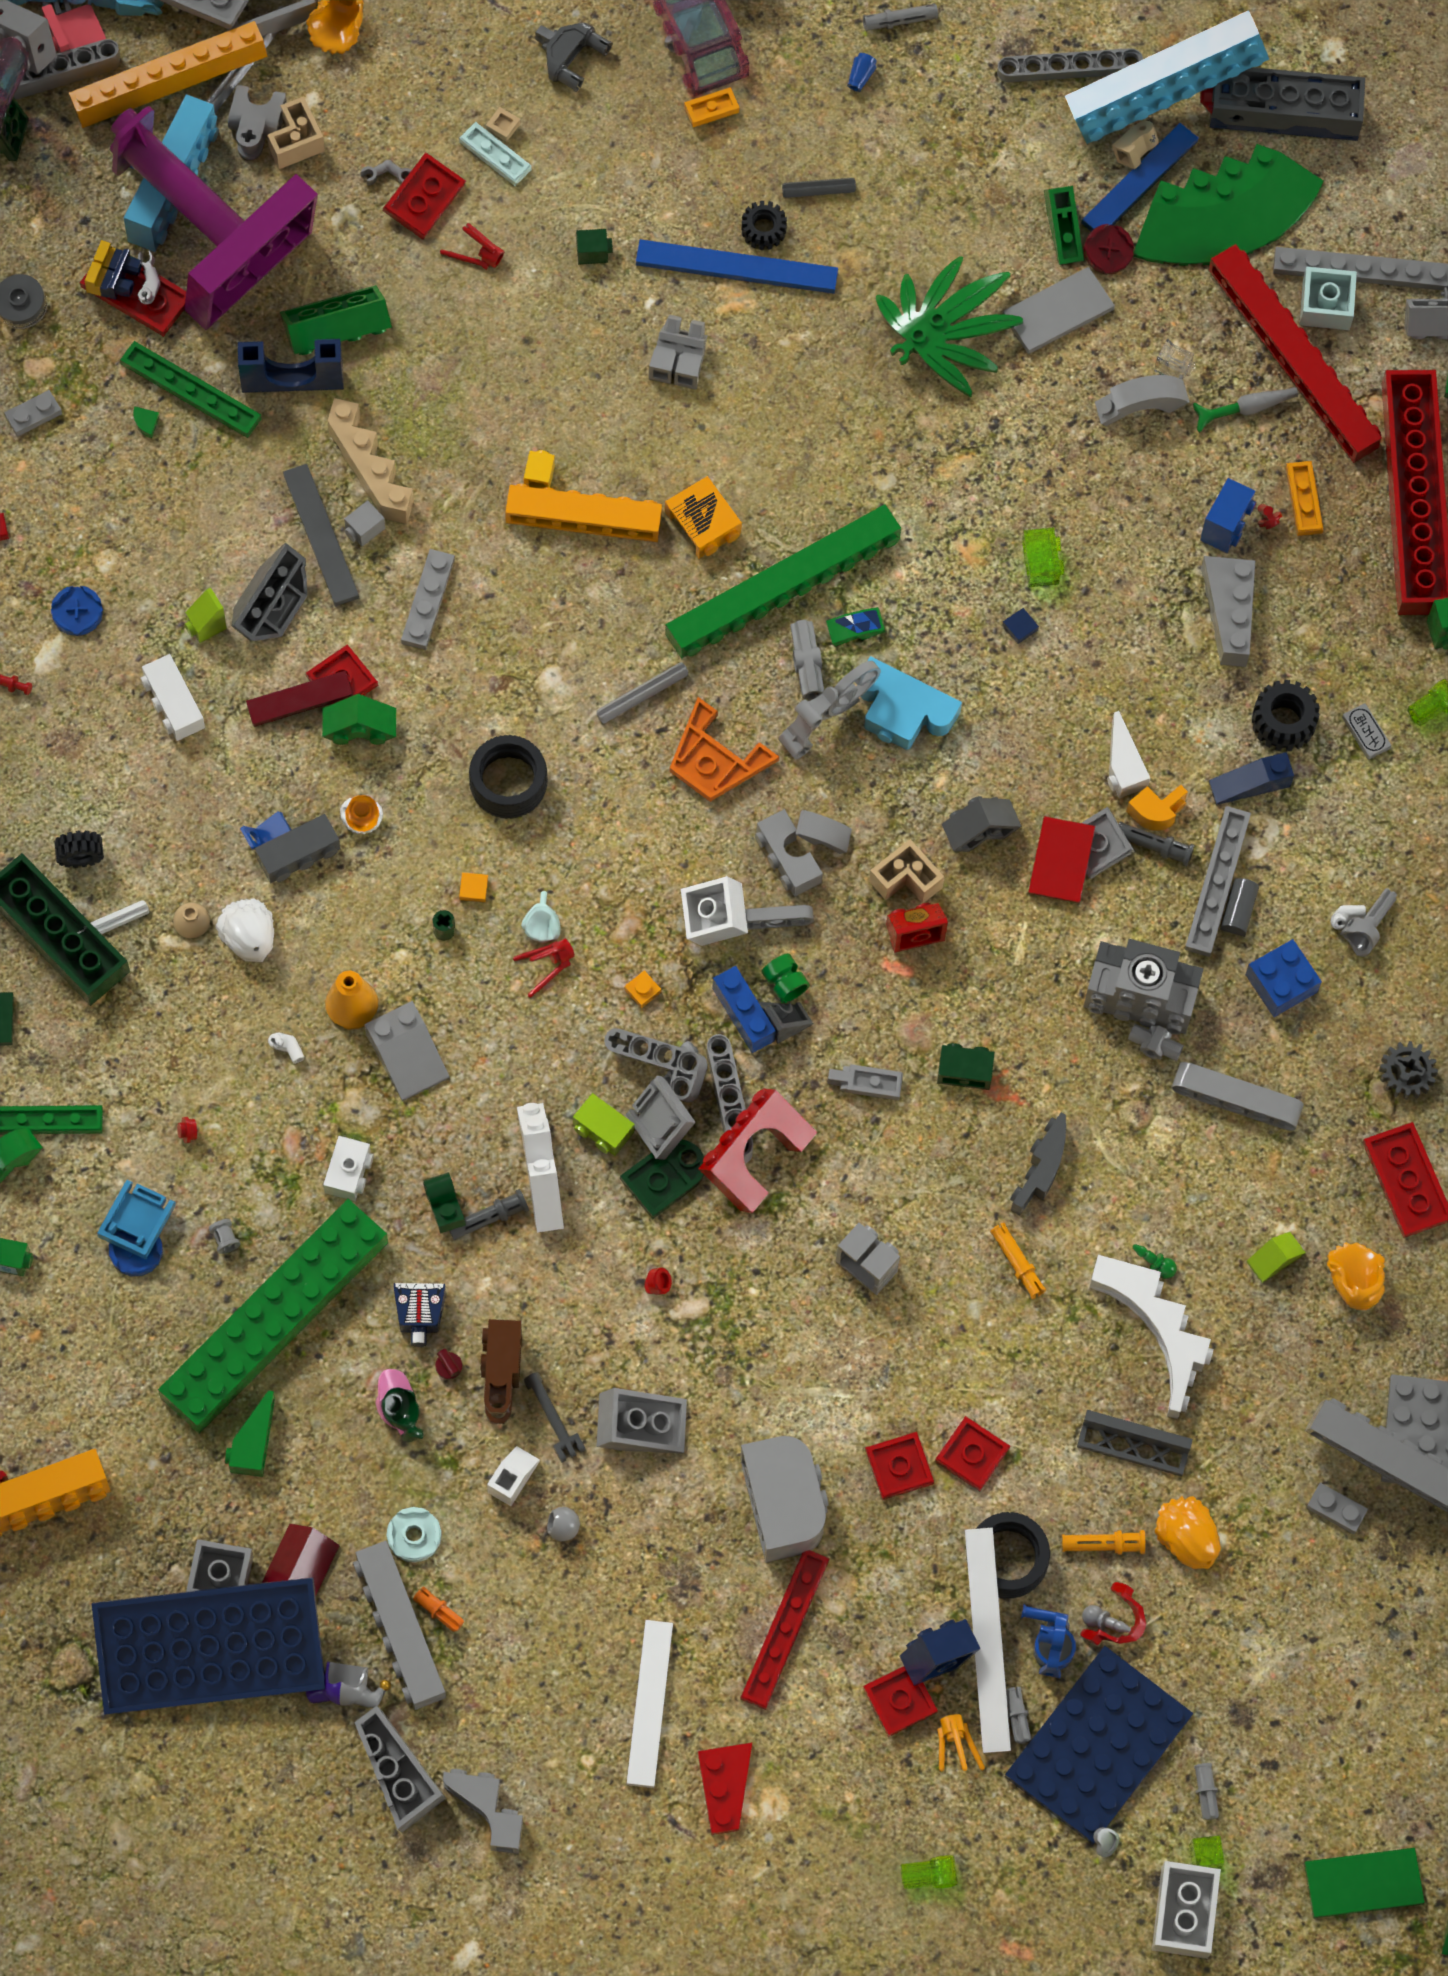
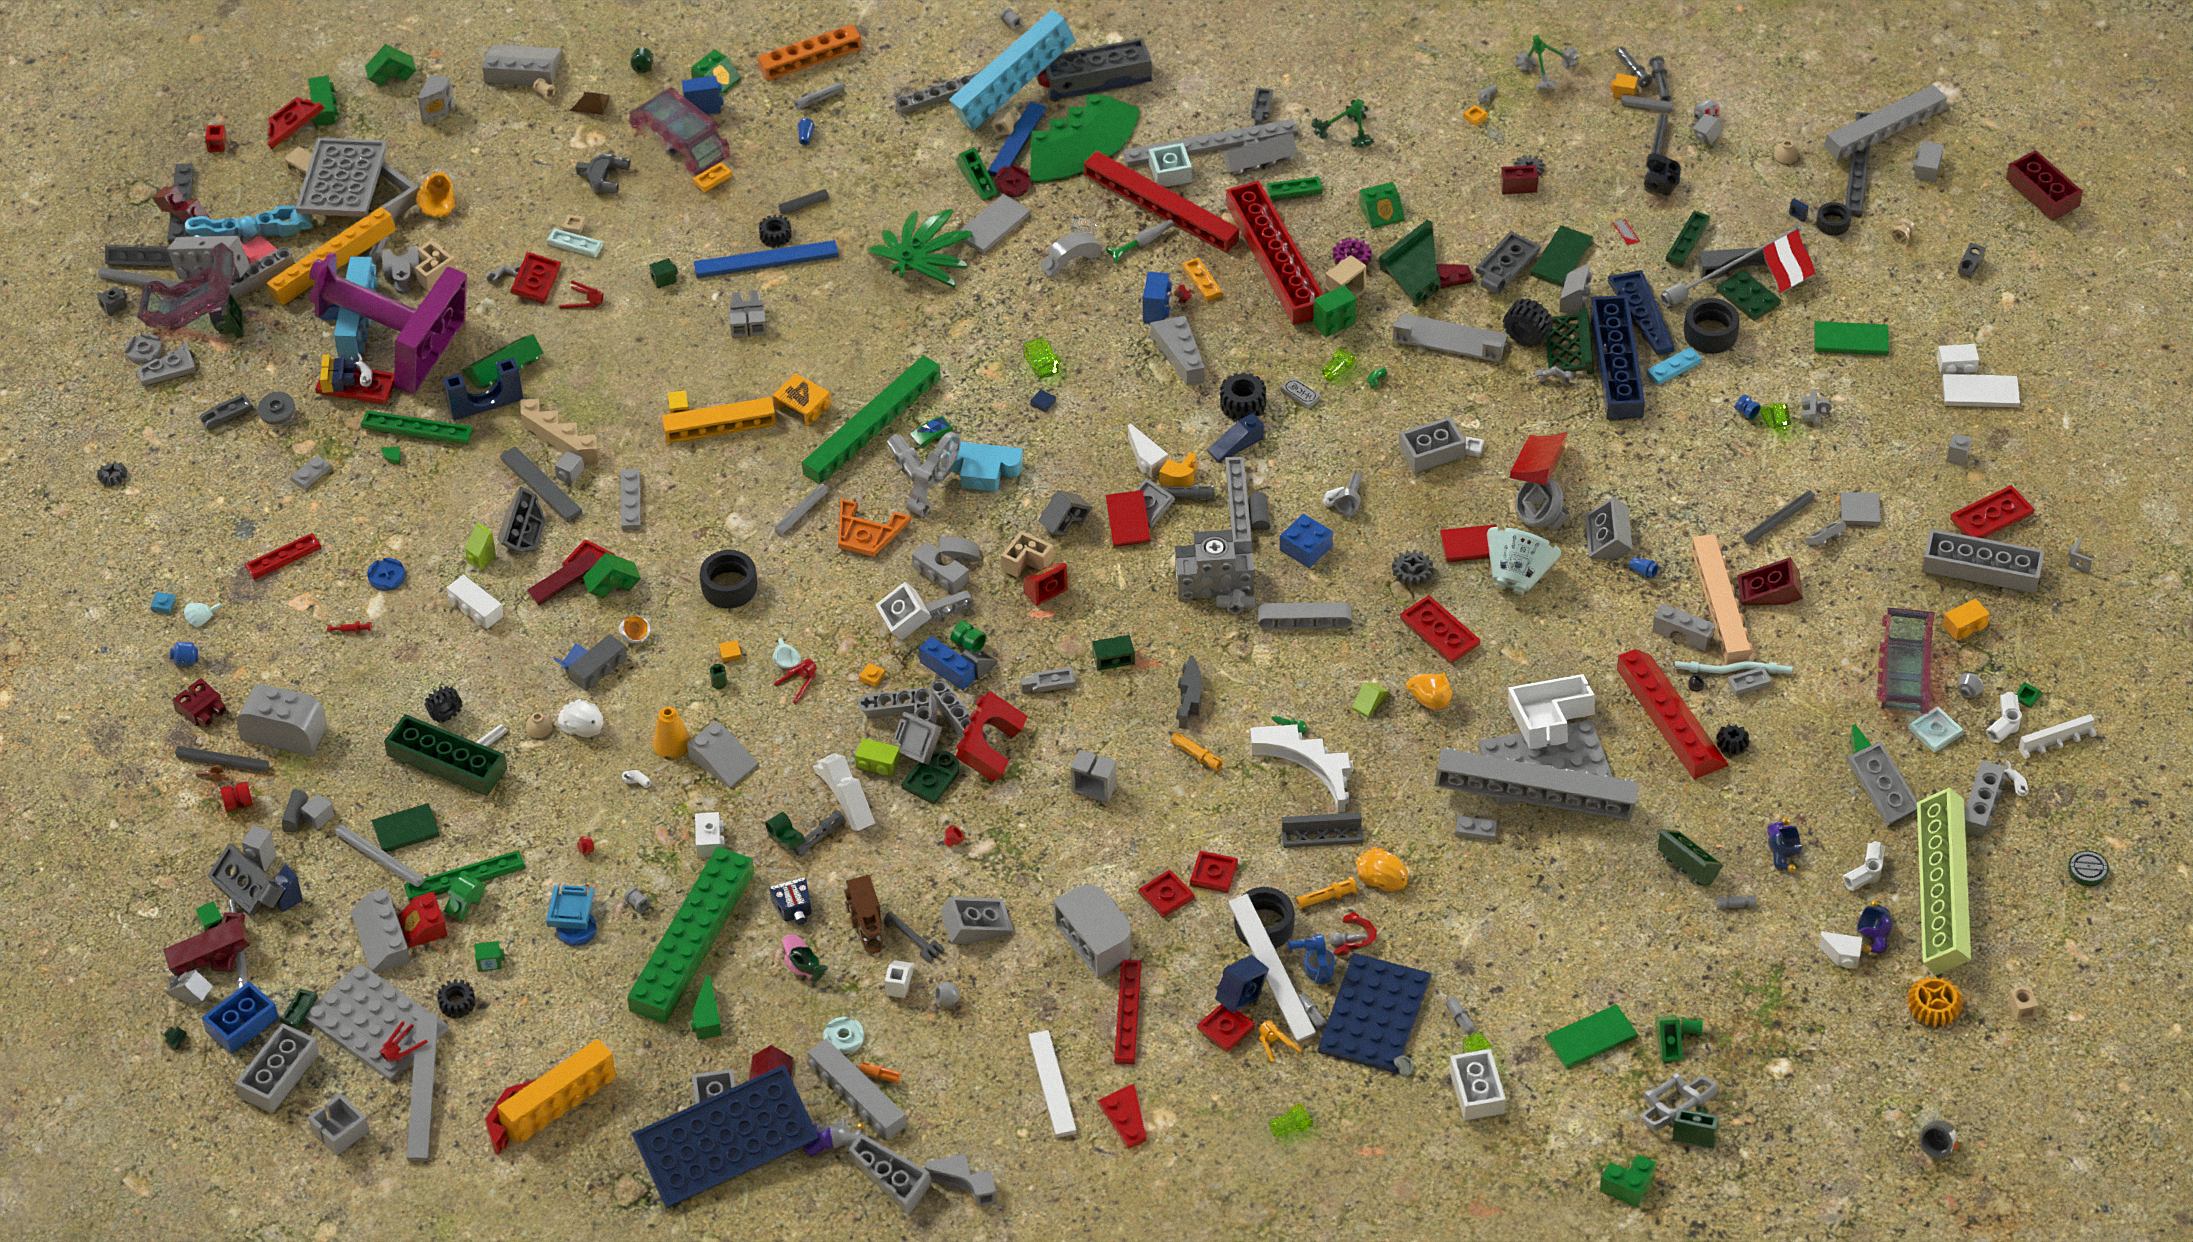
camera: 15 degrees left, 20 degrees down
dark red plate [435,1348,463,1379] -> none

